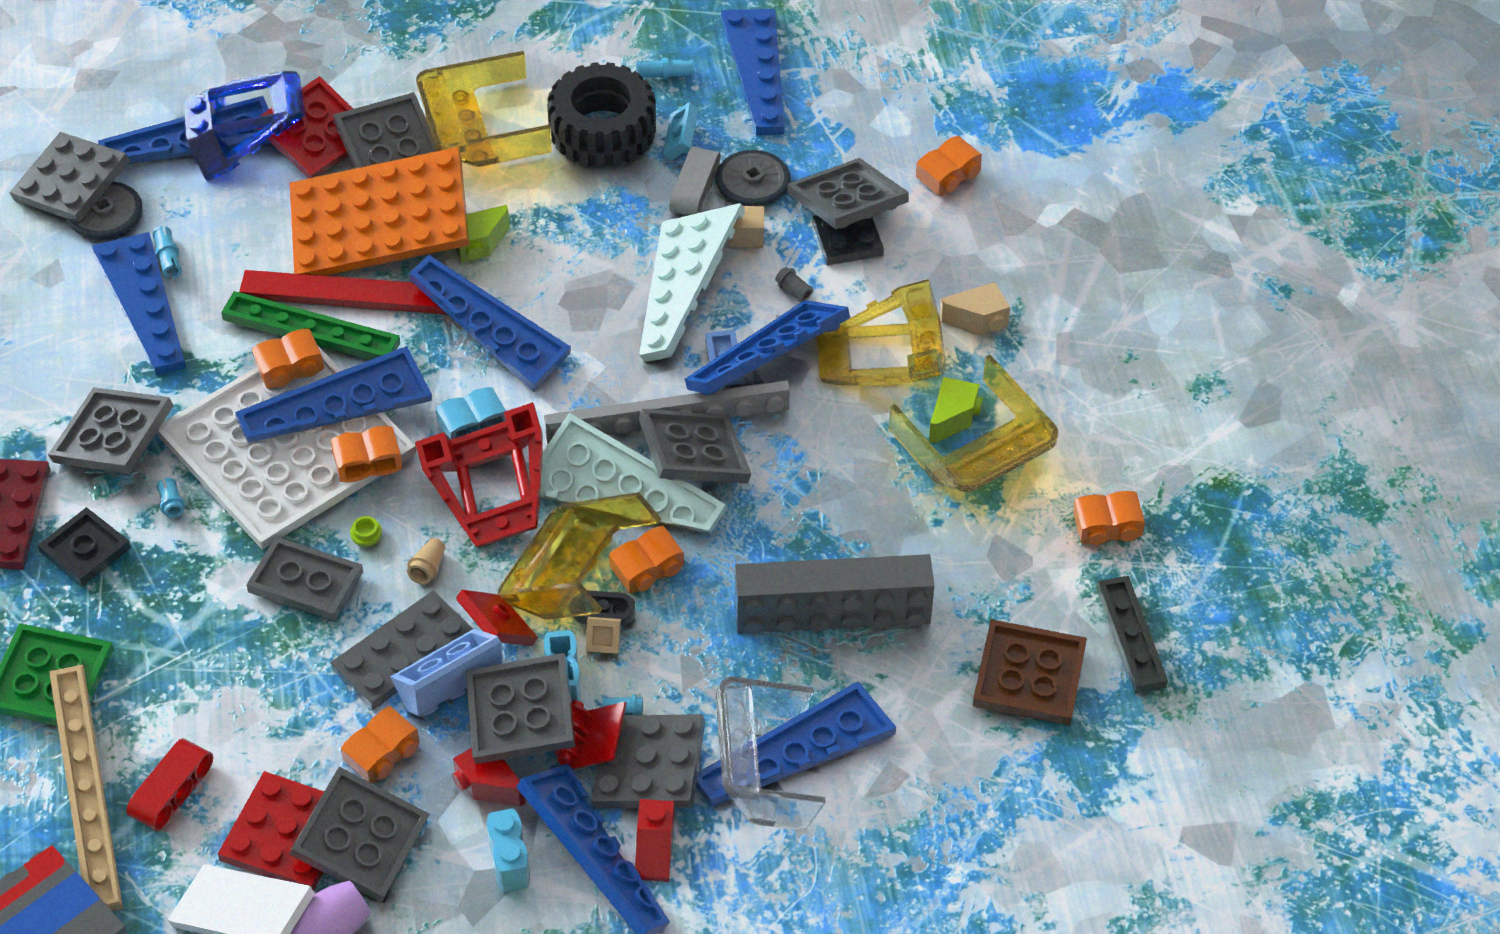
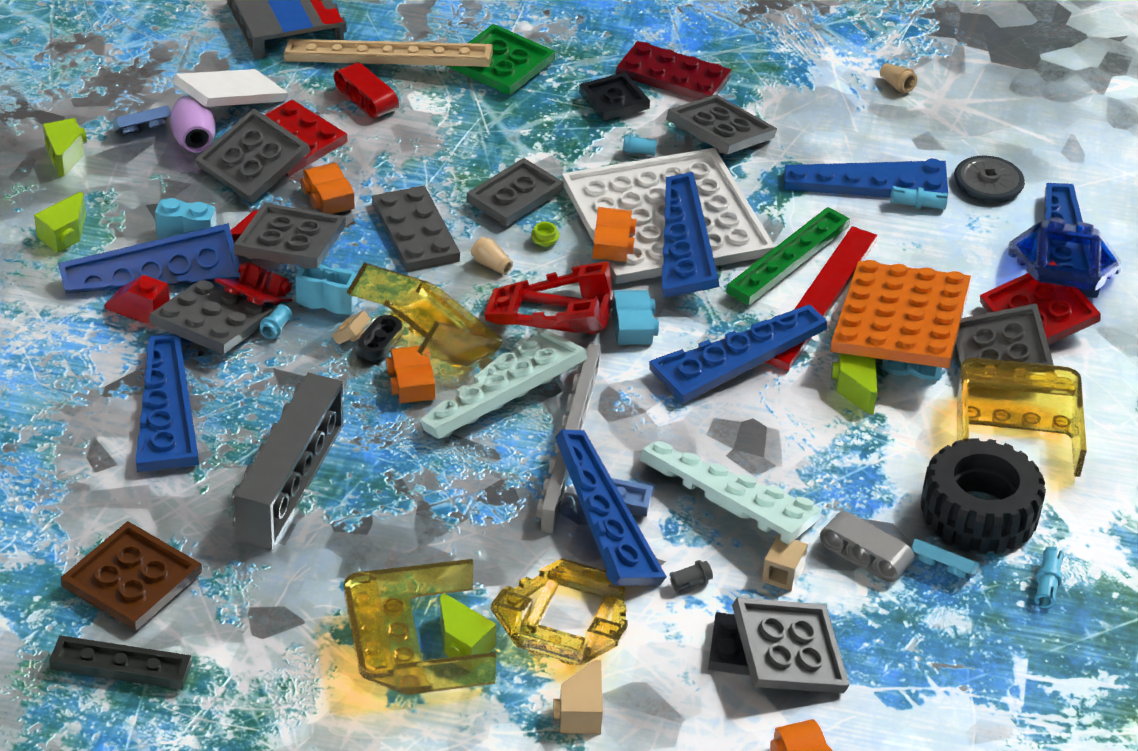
camera: 110 degrees right, 10 degrees down
plate [9,132,130,223] -> none
orange brick [252,329,324,388] -> none
light blue slope [390,629,502,716] -> none
red plate [456,589,539,646] -> none
dark grey plate [638,409,751,484] -> none
clear windscreen [715,677,826,831] -> none
dark grey wheel [716,150,791,206] -> none
blue wing [721,9,784,135] -> none
orange brick [1073,491,1145,545] -> none

